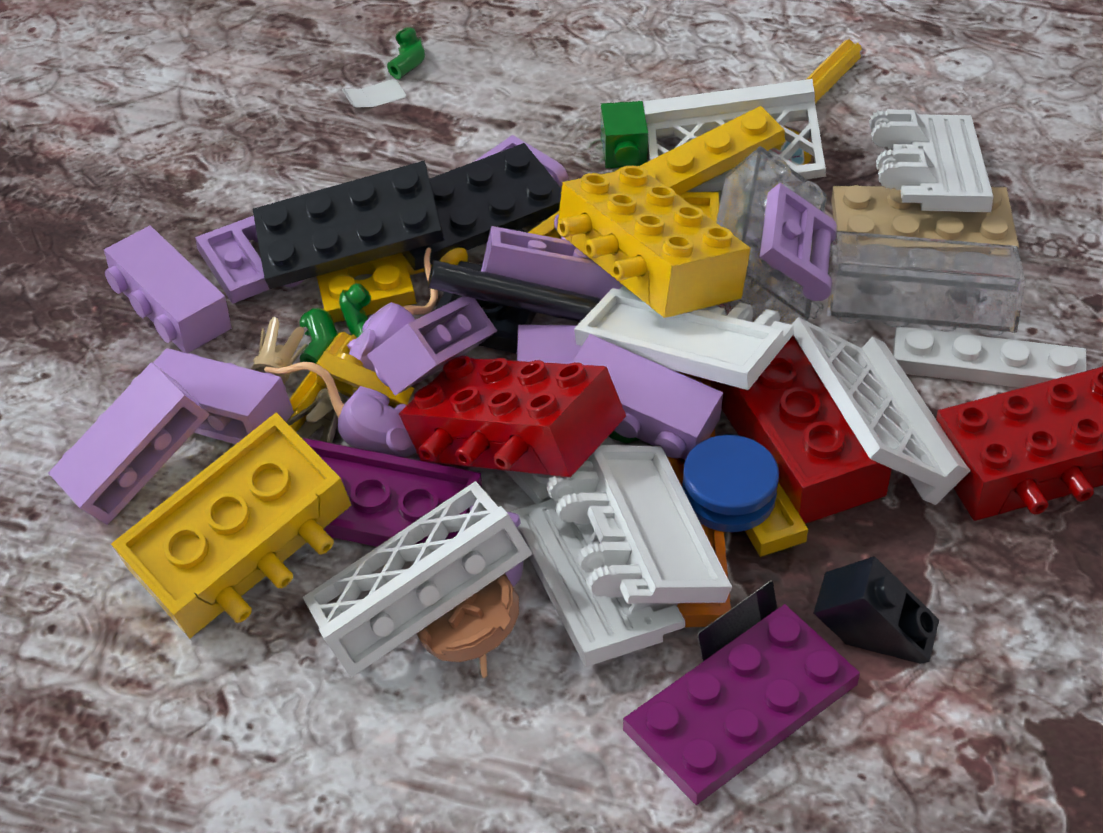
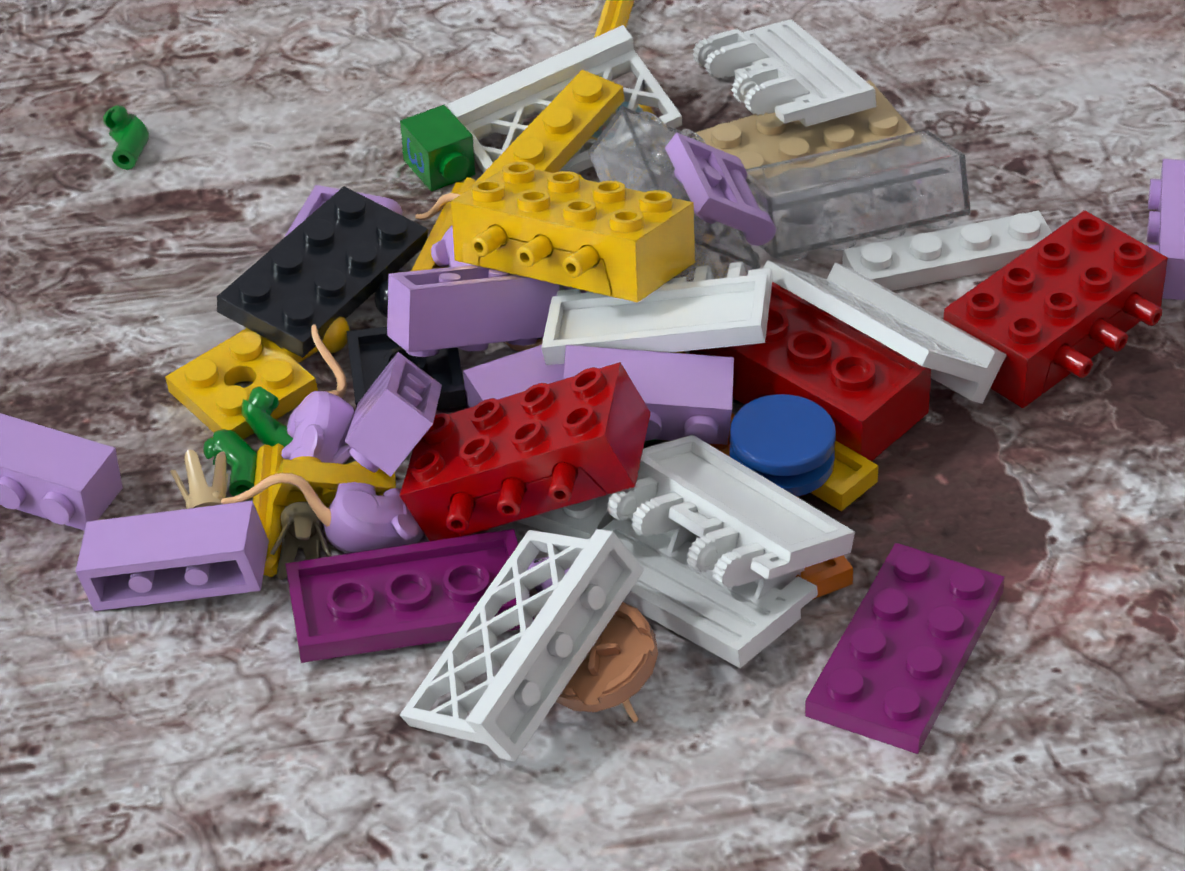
camera: 25 degrees left, 5 degrees down
lavender brick [48,362,210,525] -> none
yellow piece [111,412,352,639] -> none
lavender plate [195,216,304,304] -> none
black plate [253,160,445,289] -> none
white sticker [342,79,406,108] -> none
black piece [428,260,600,322] -> none
black sticker [698,581,778,661] -> none
black slope [813,556,939,664] -> none

